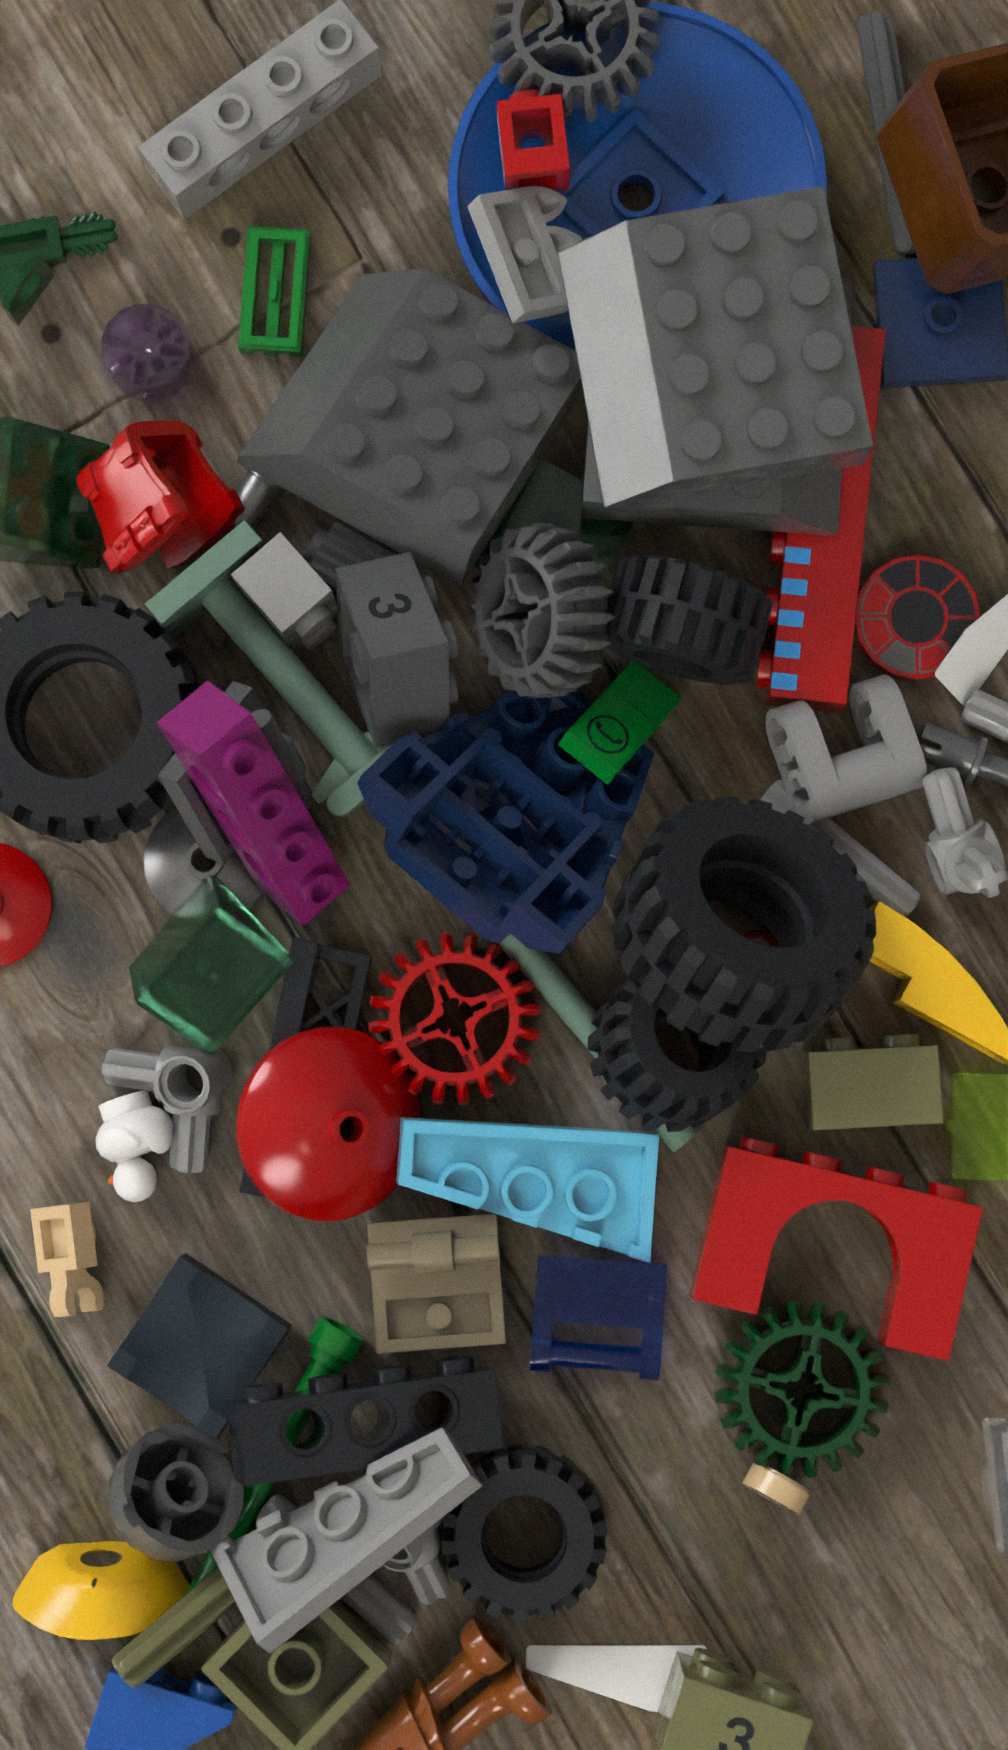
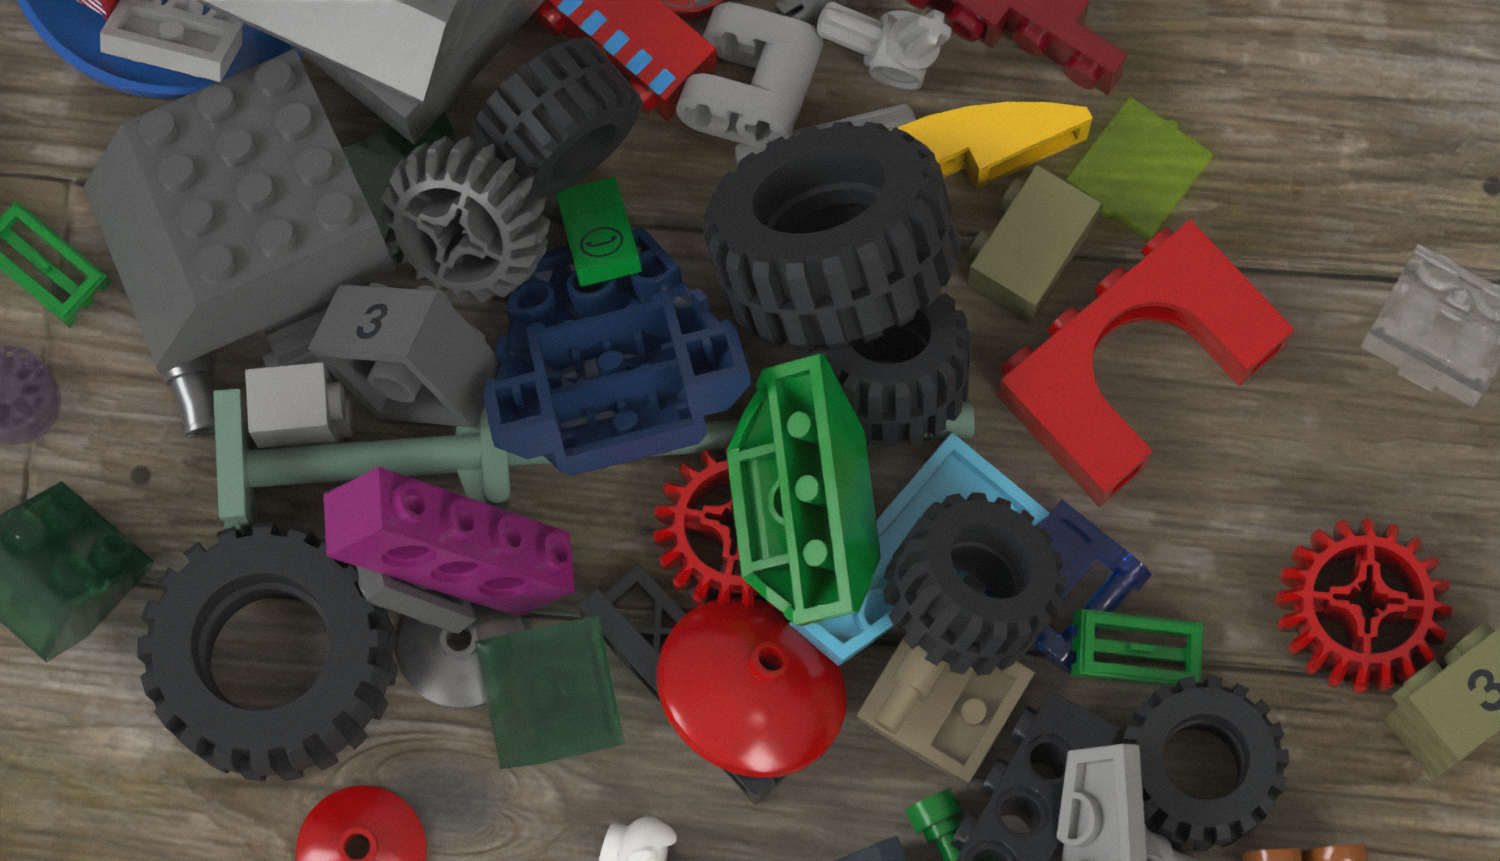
camera: 55 degrees left, 10 degrees down
red piece [76,420,245,574] -> none
light grey axle [102,1044,233,1173] -> none
white sticker [526,1645,707,1712] -> none
dark green gear [713,1299,890,1478] -> none
tan tile [742,1463,810,1516] -> none
none -> green wedge [727,354,881,626]
none -> black tyre [883,492,1067,676]
none -> green tile [1071,609,1203,688]
none -> red gear [1274,518,1453,694]

